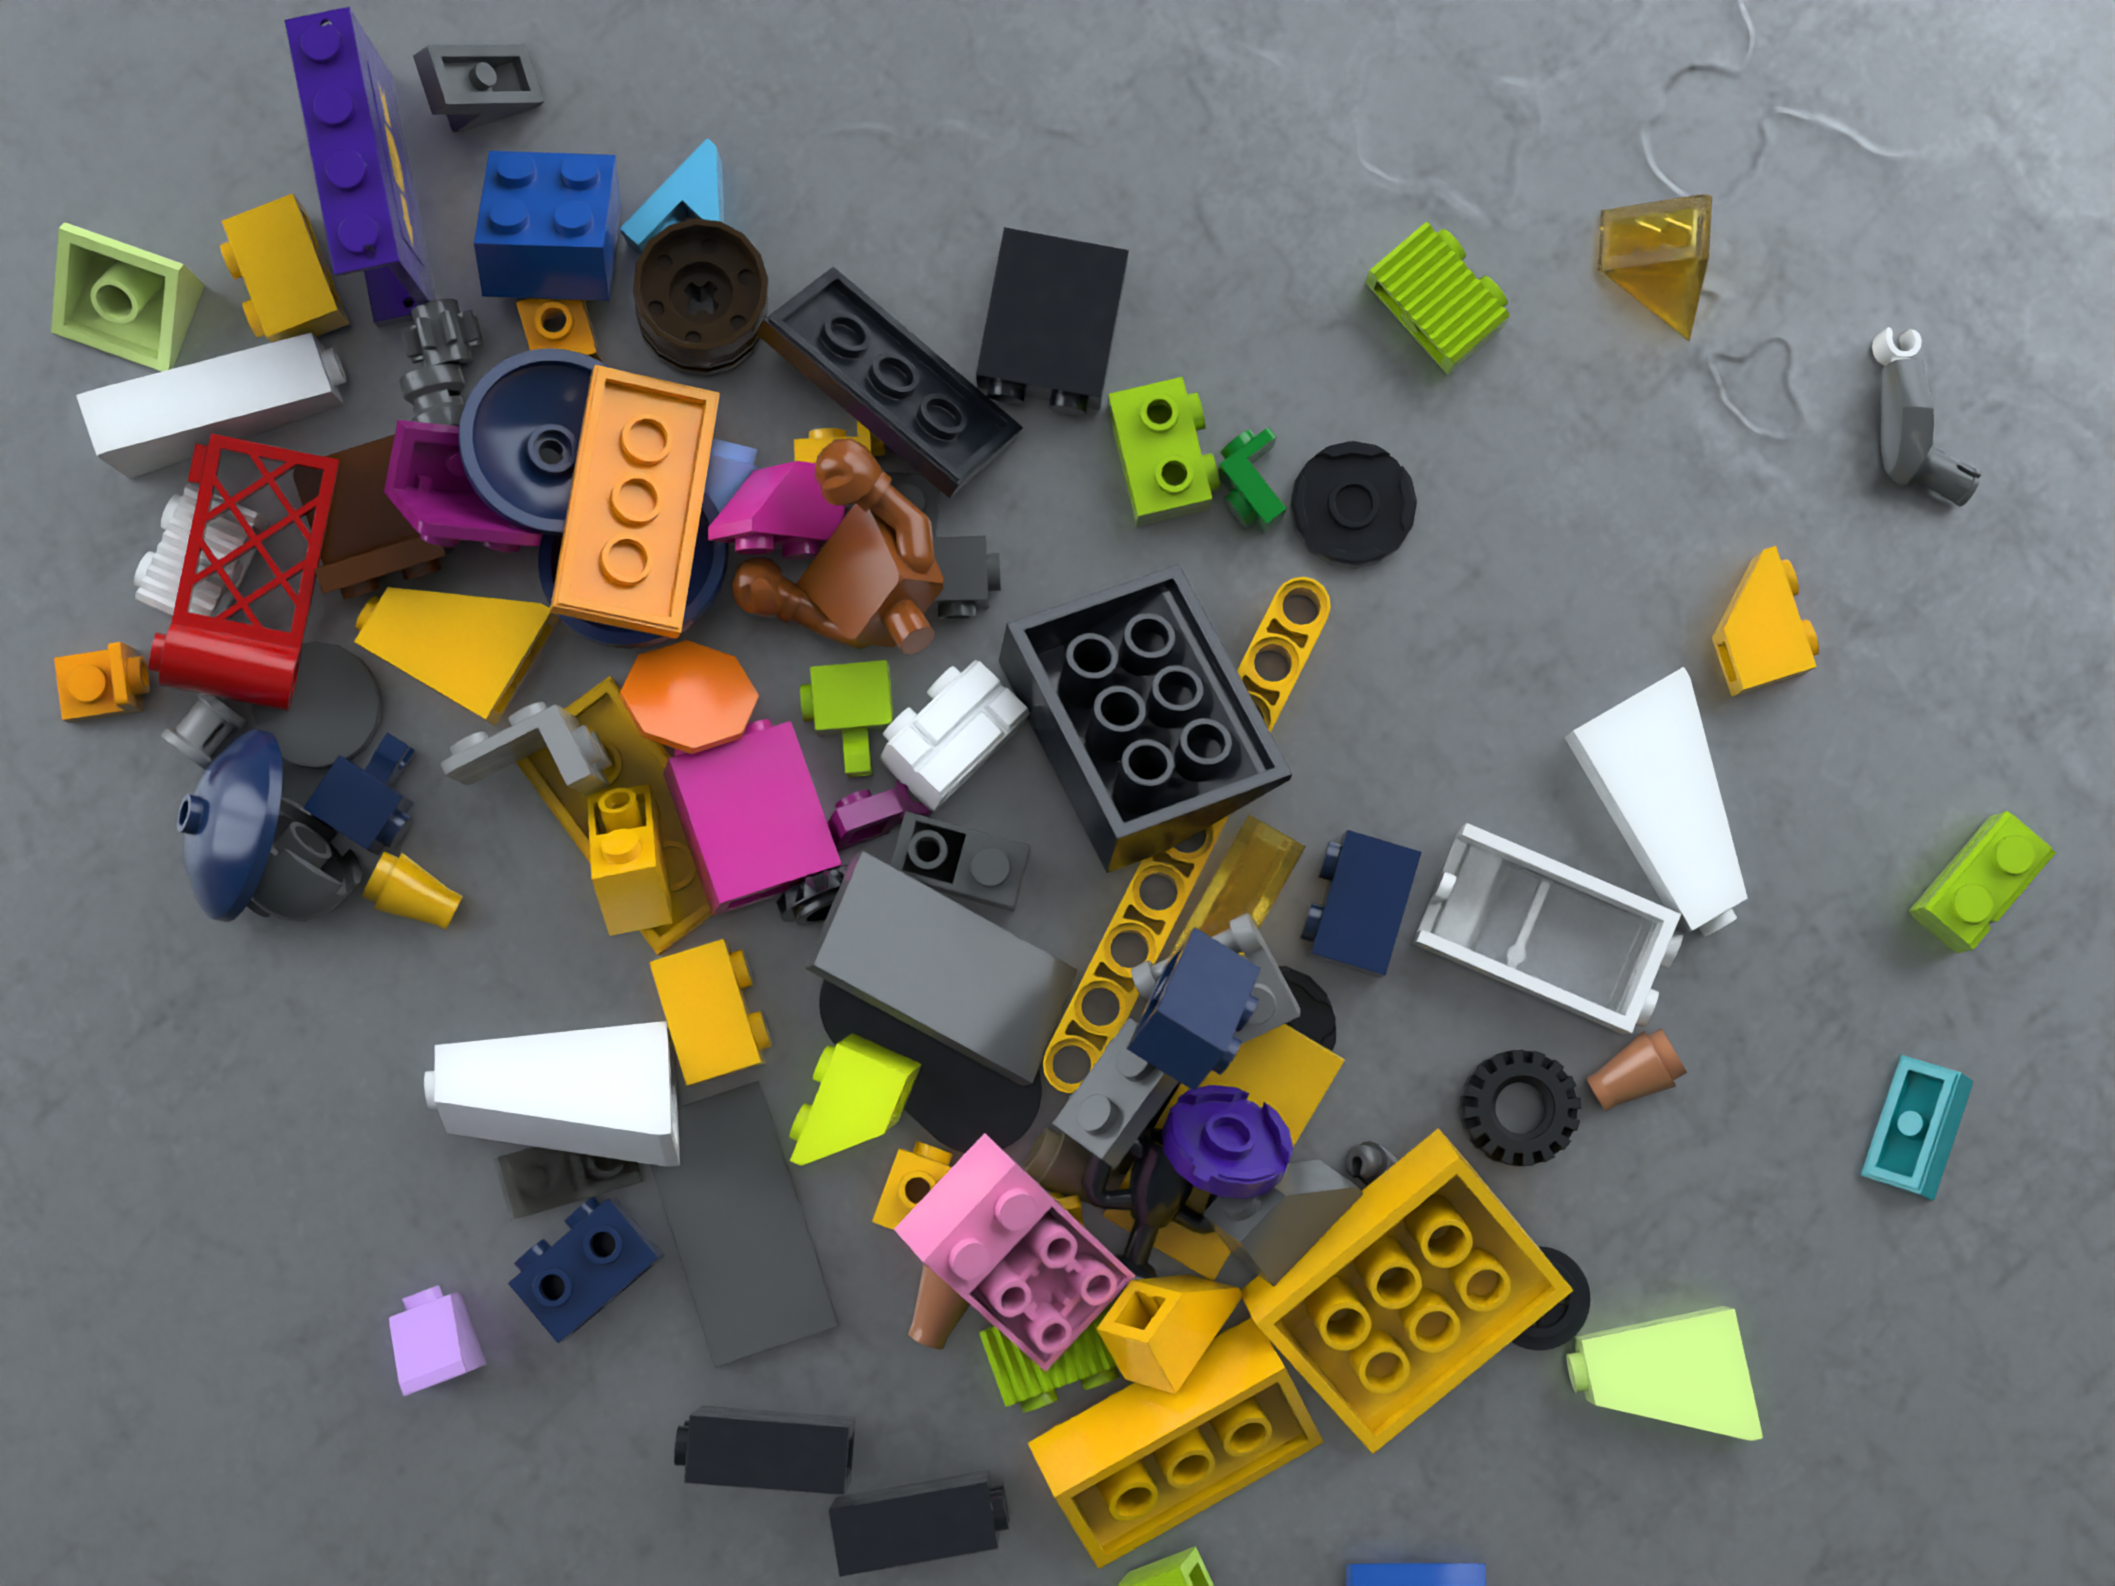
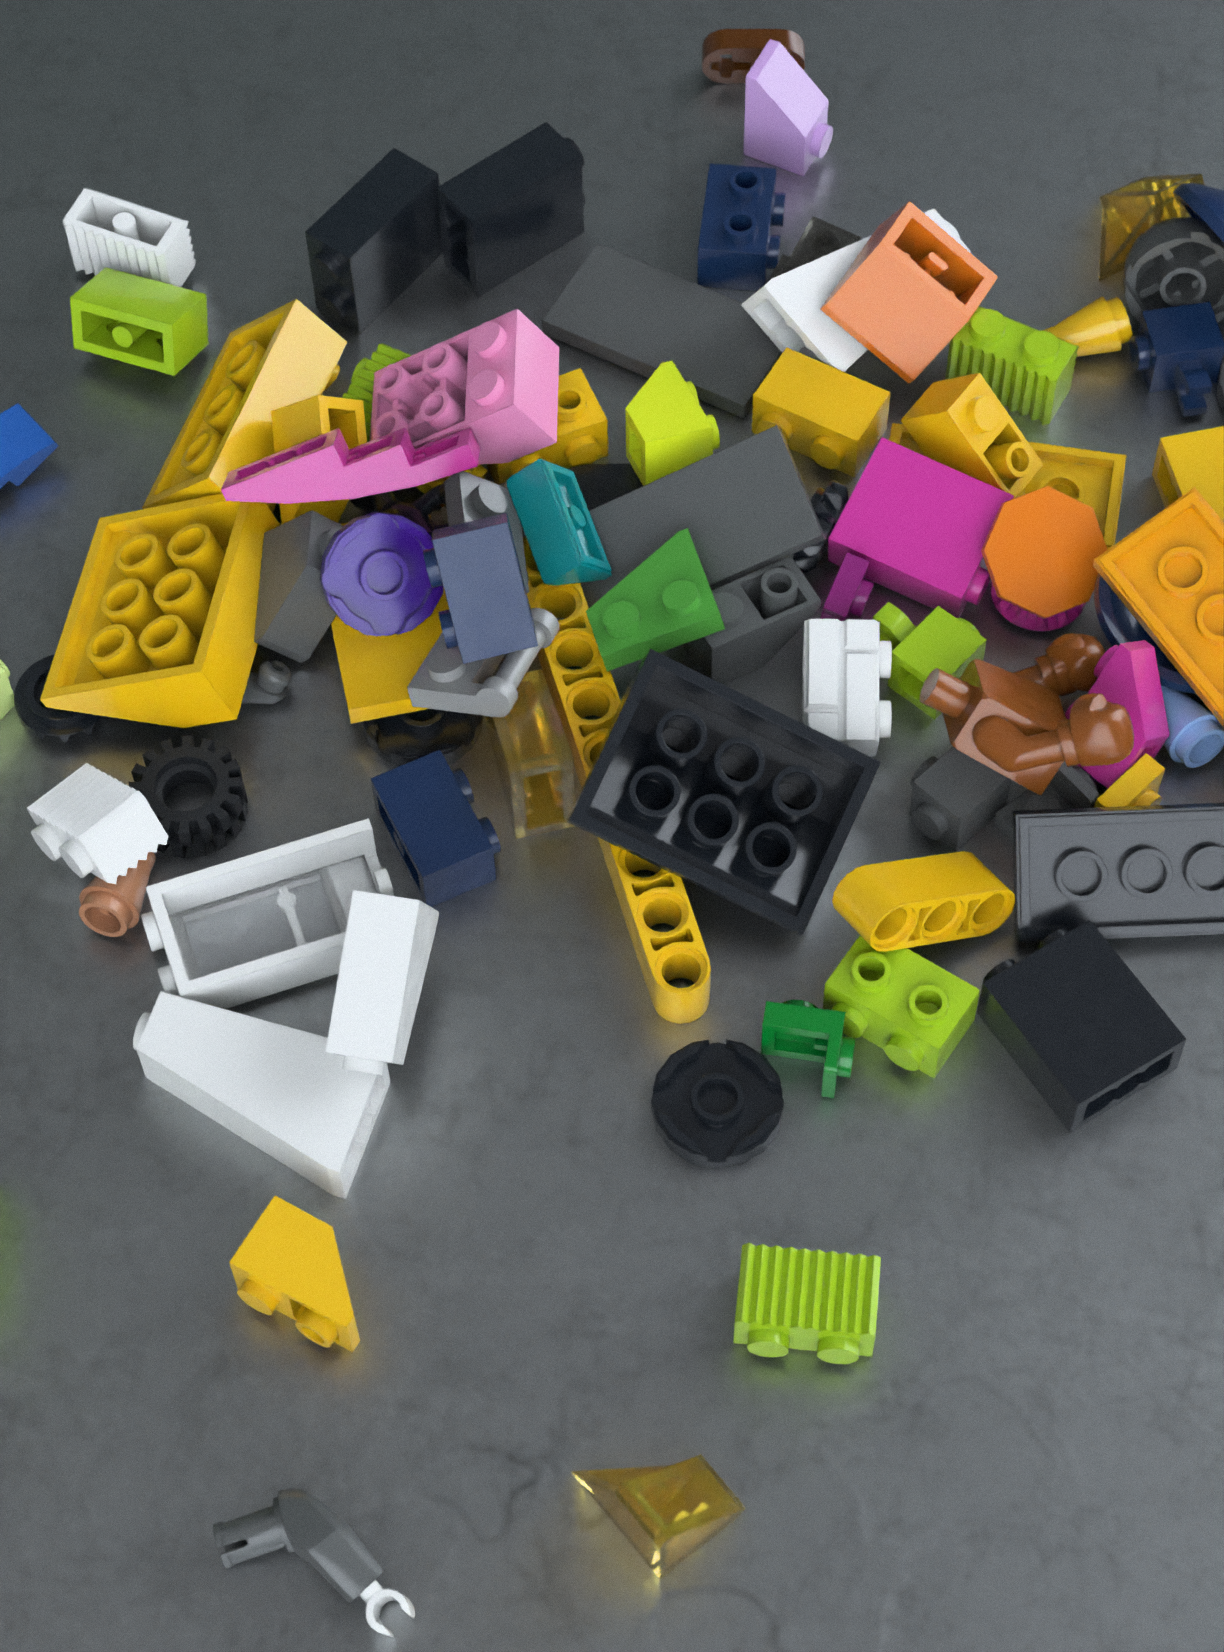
camera: 140 degrees right, 25 degrees down
light grey bracket [440,701,612,796] -> none
none -> white brick [27,763,168,884]
none -> slope [221,427,480,504]
none -> white slope [326,890,439,1075]
none -> teal slope [507,458,612,586]
none -> bright green wing [586,528,725,672]
none -> reddish brown beam [702,29,805,84]
none -> orange slope [820,201,998,384]
none -> yellow beam [832,851,1016,952]
none -> lime brick [945,306,1079,425]
none -> clear yellow slope [1099,174,1205,281]

